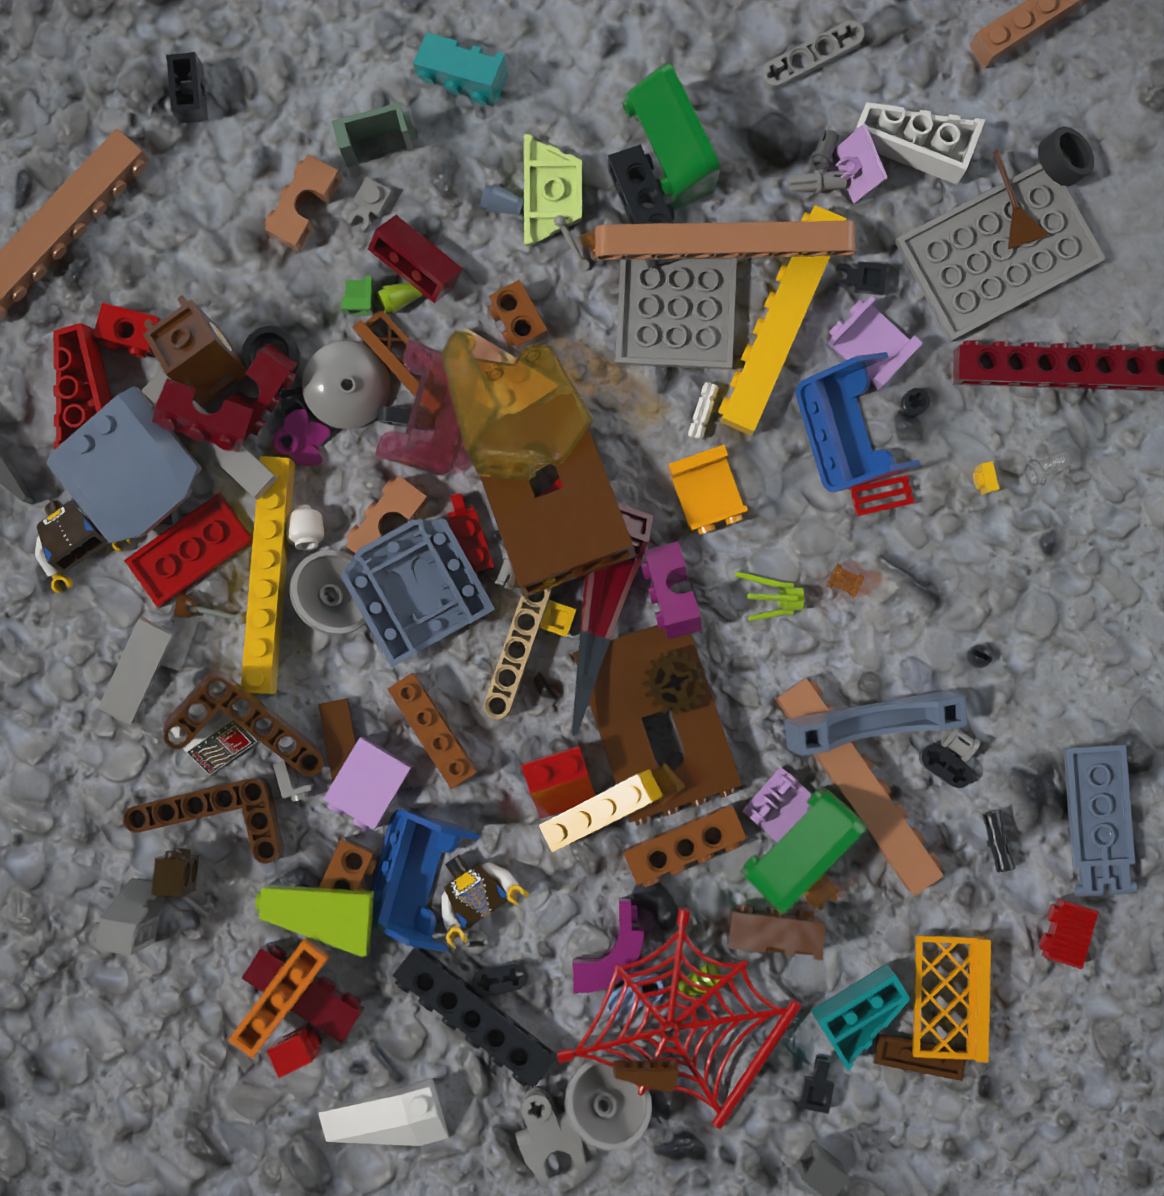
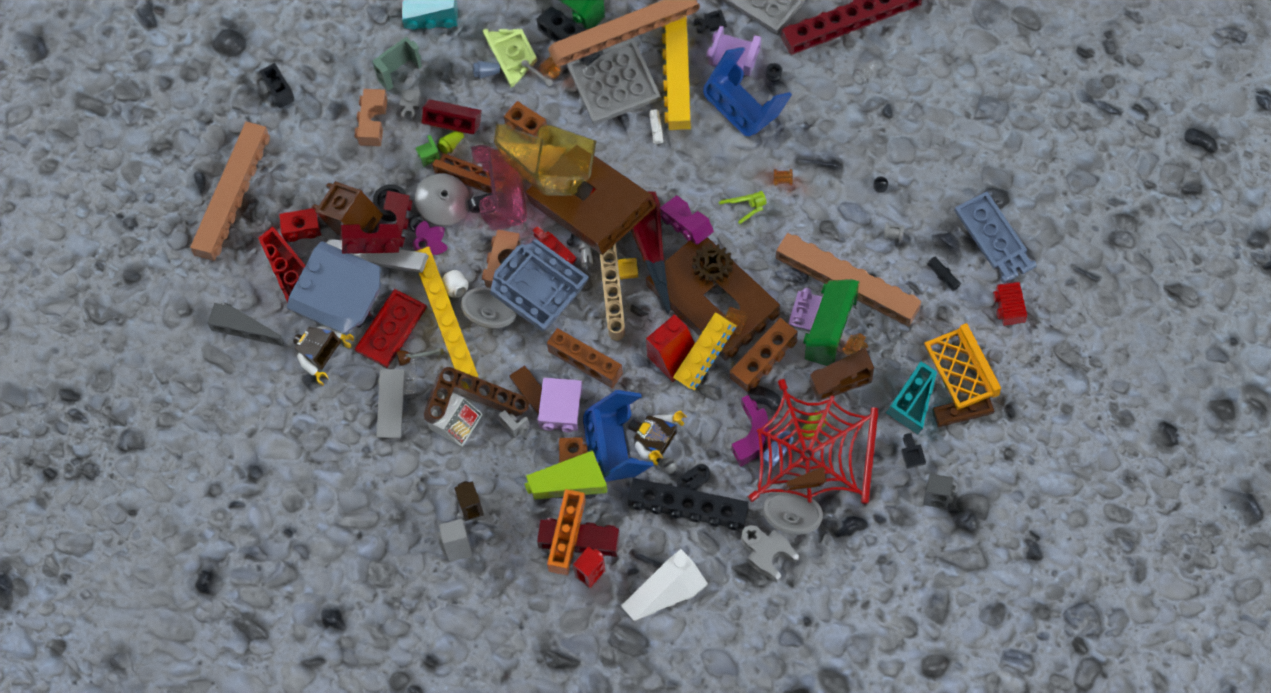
camera: 30 degrees left, 20 degrees down
reddish brown beam [123,777,284,864] -> none
light orange panel [668,444,748,535] -> none
sand blue arch [784,690,967,756] -> none
red tile [850,475,915,517] -> none
black beam [919,744,972,788] -> none
yellow plate [973,461,1000,495] -> none

